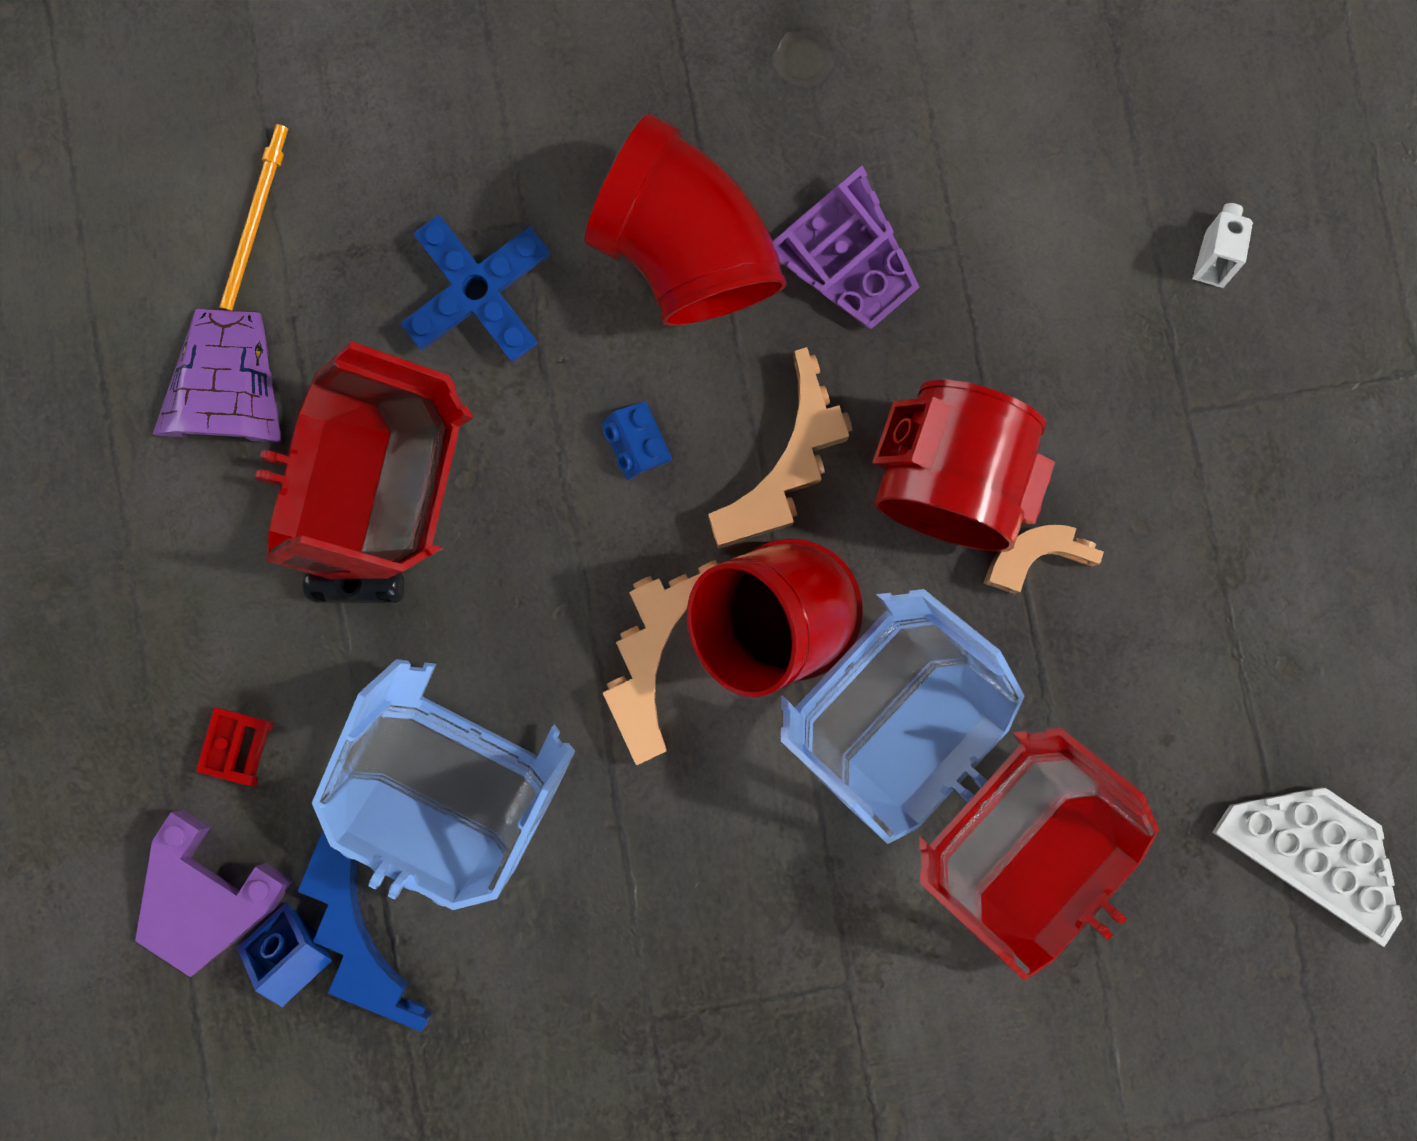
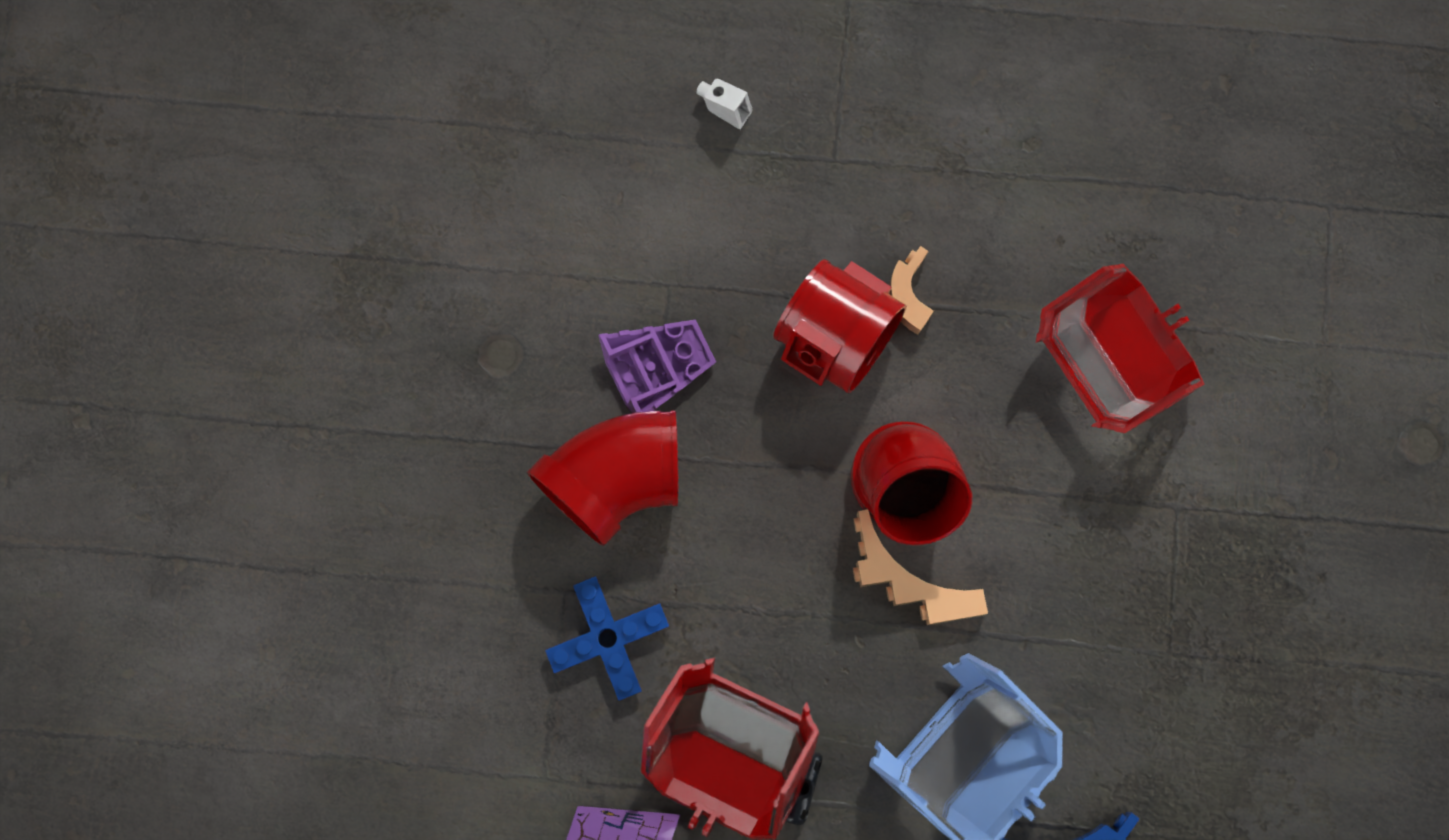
camera: 75 degrees left, 5 degrees down
light orange bar [219,124,288,311] -> none
blue bracket [602,401,673,480] -> none
light nougat arch [708,347,852,548] -> none
light blue windscreen [781,589,1025,844] -> none
white plate [1212,787,1402,947] -> none

